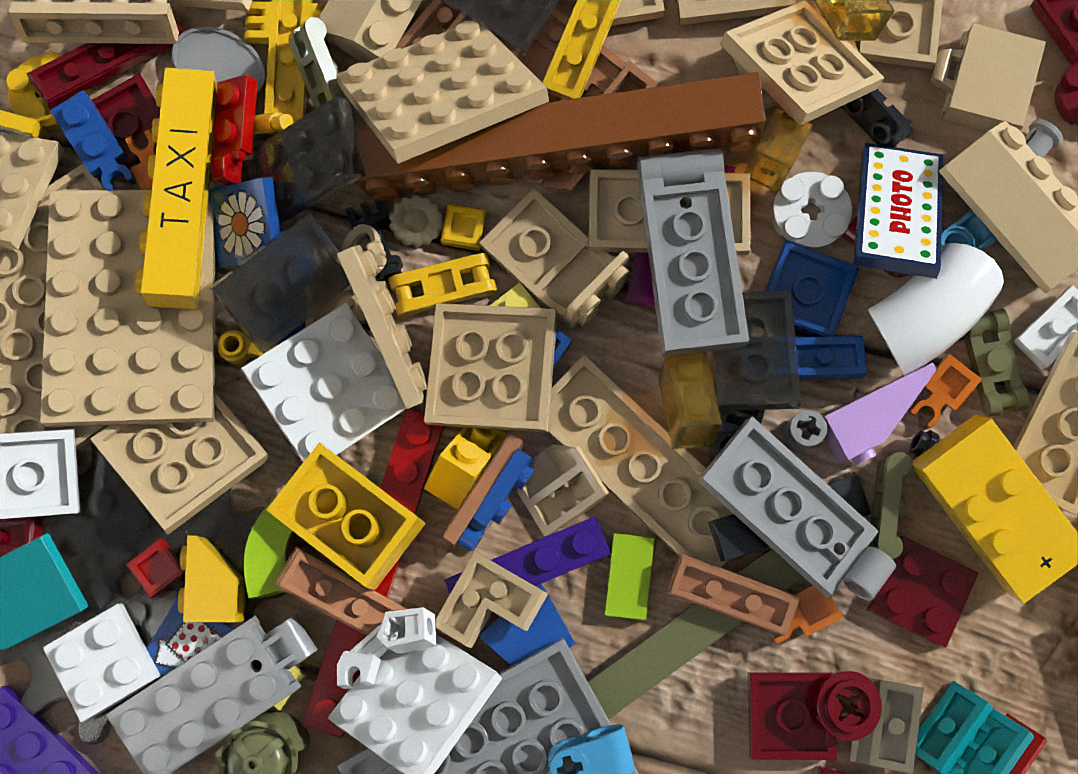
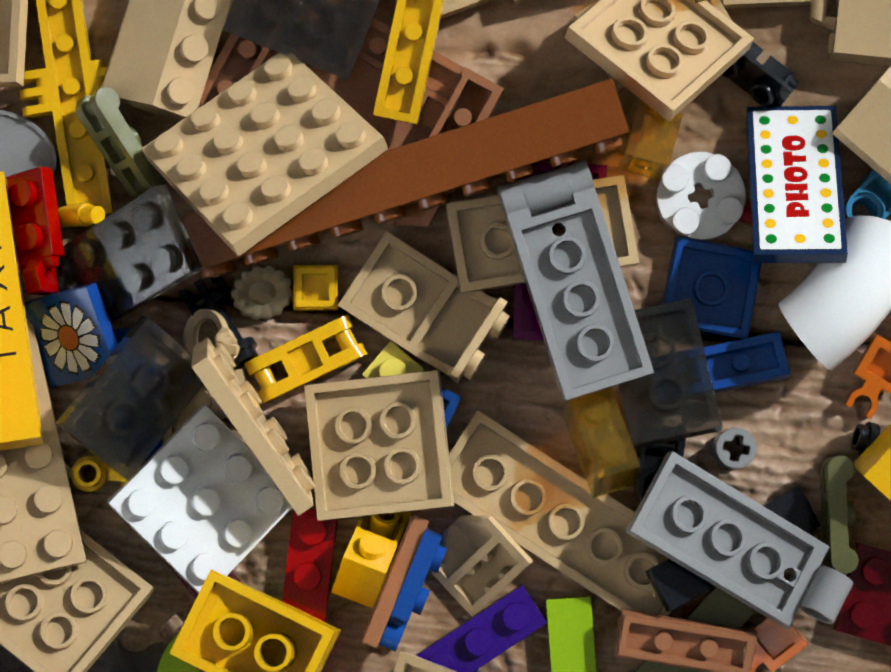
camera: 10 degrees left, 5 degrees up
lavender slope [823,363,937,466] -> none

